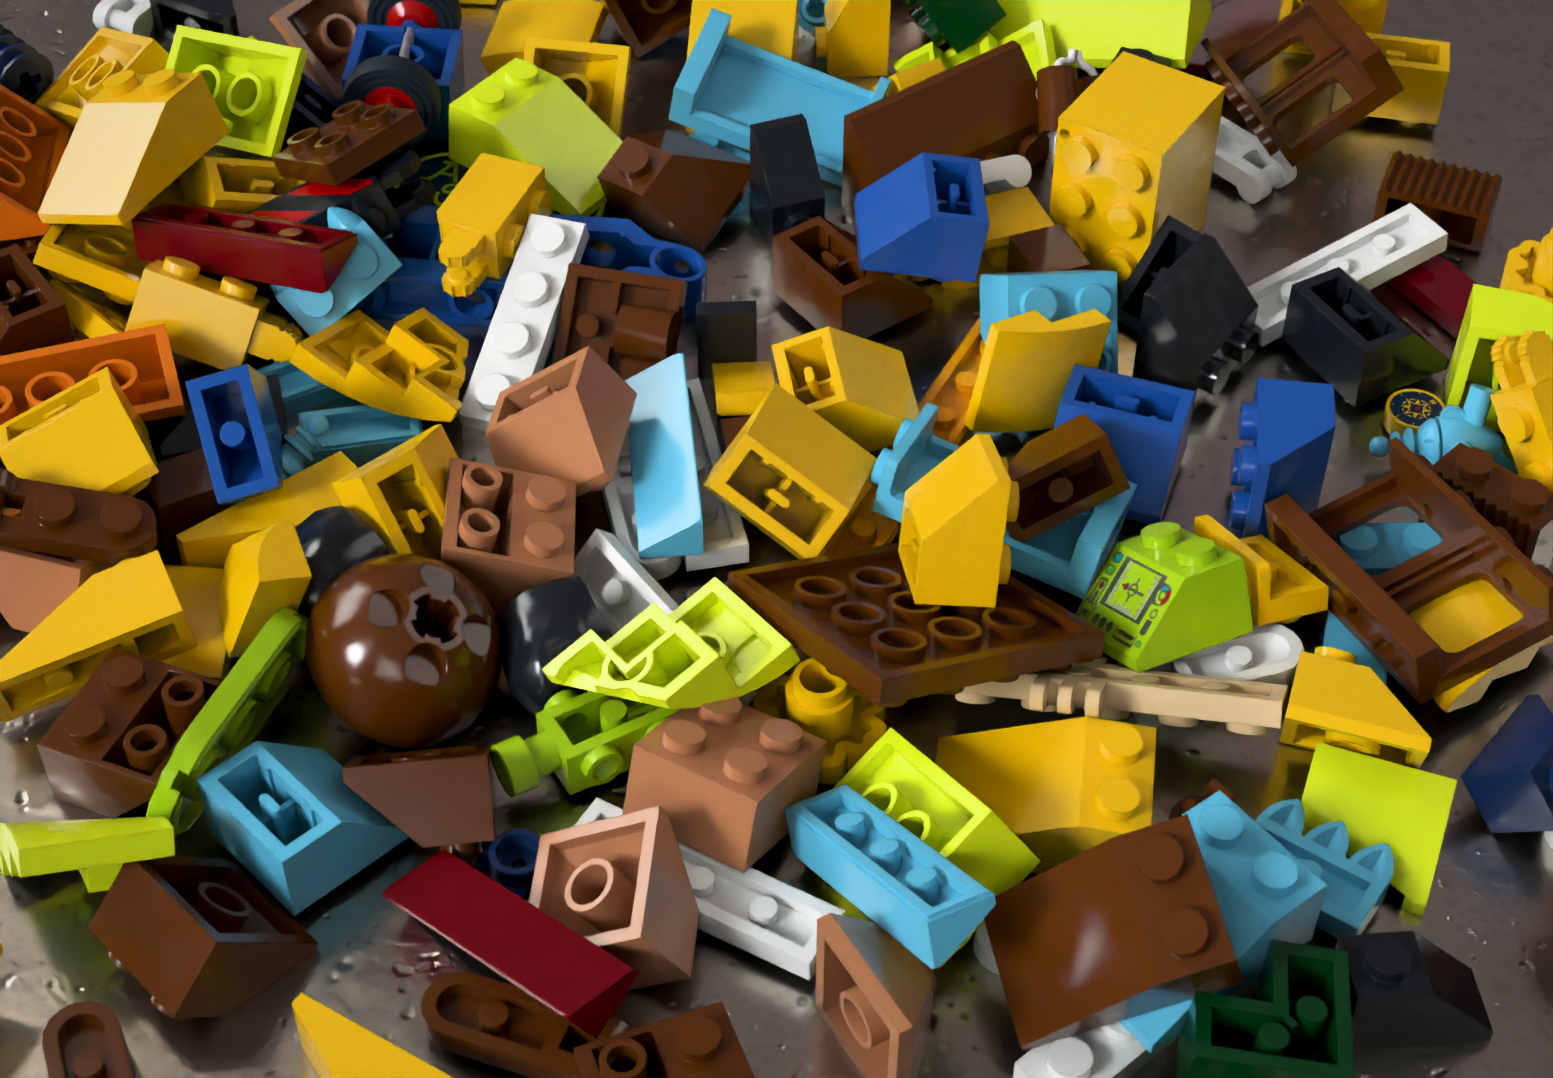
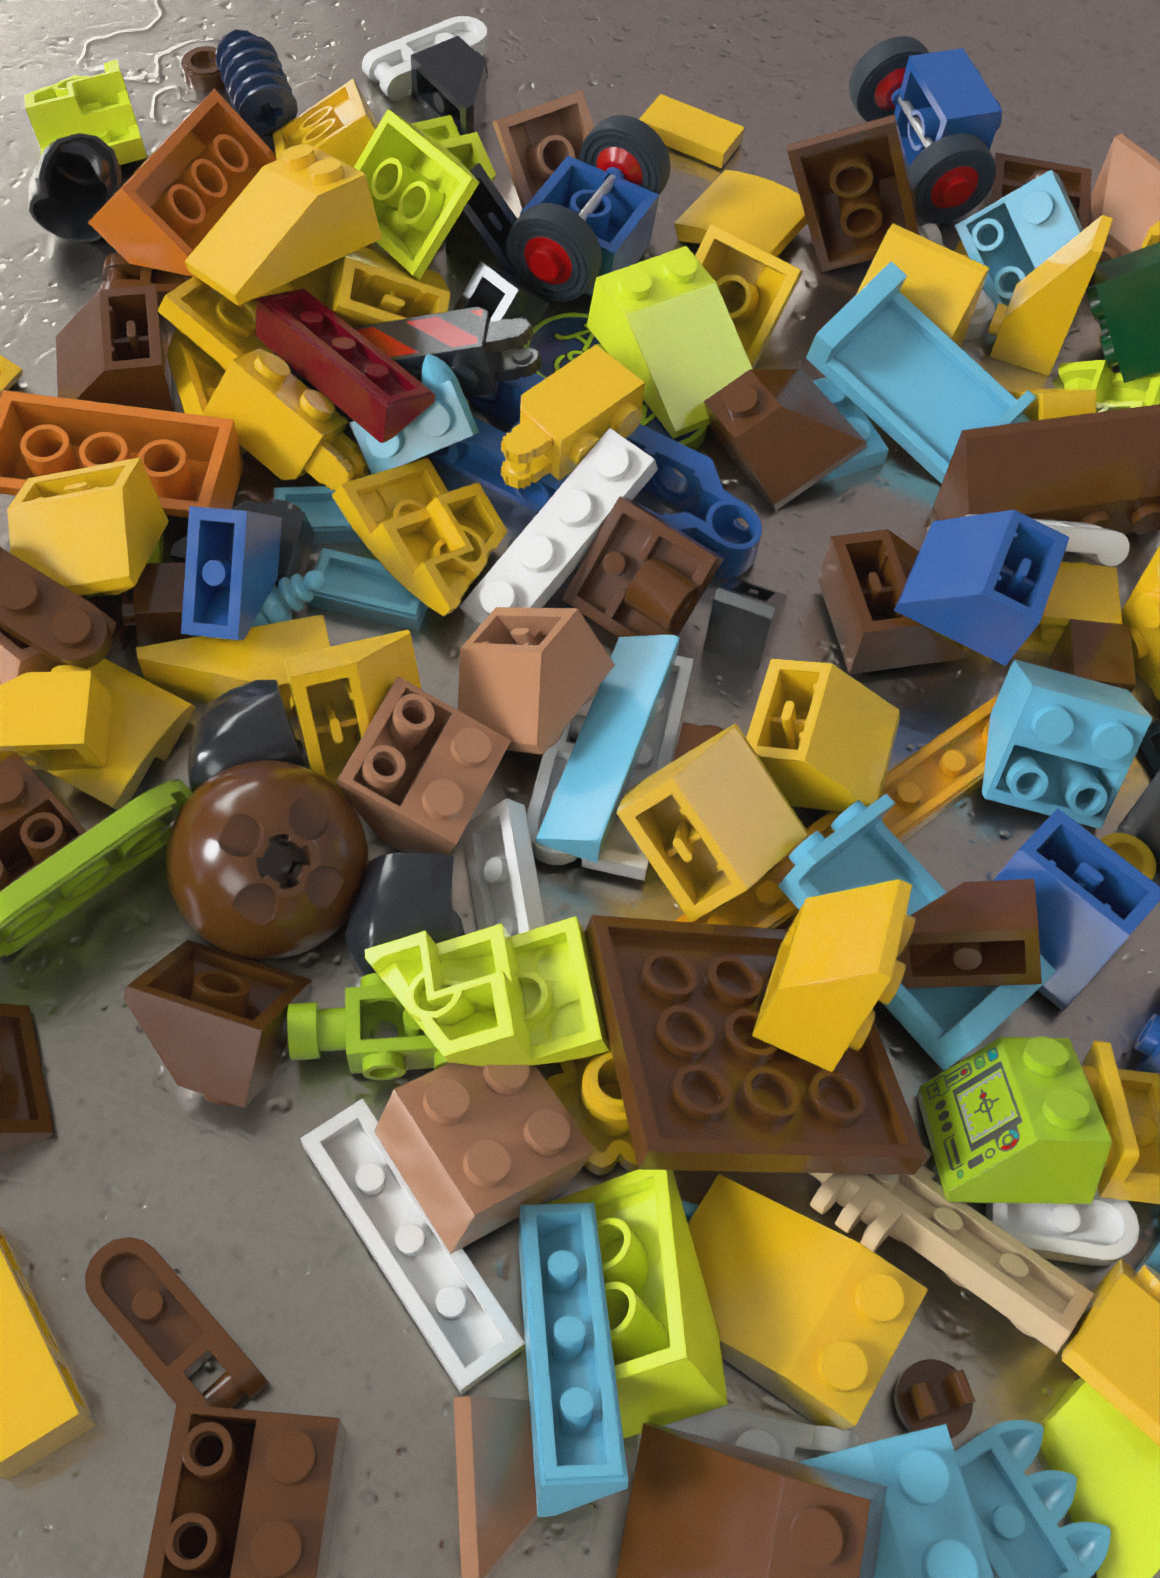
camera: 20 degrees right, 15 degrees up
medium azure slope [197,741,409,916] -> none
yellow slope [219,521,312,658] -> none
reddish brown plate [272,100,426,186] -> none
dark red slope [381,849,640,1039] -> none
dark blue plate [476,828,540,900] -> none
nougat slope [529,806,699,990] -> none
yellow tile [712,361,776,416] -> none
black slope [750,114,825,251] -> none
yellow slope [964,309,1112,433] -> none

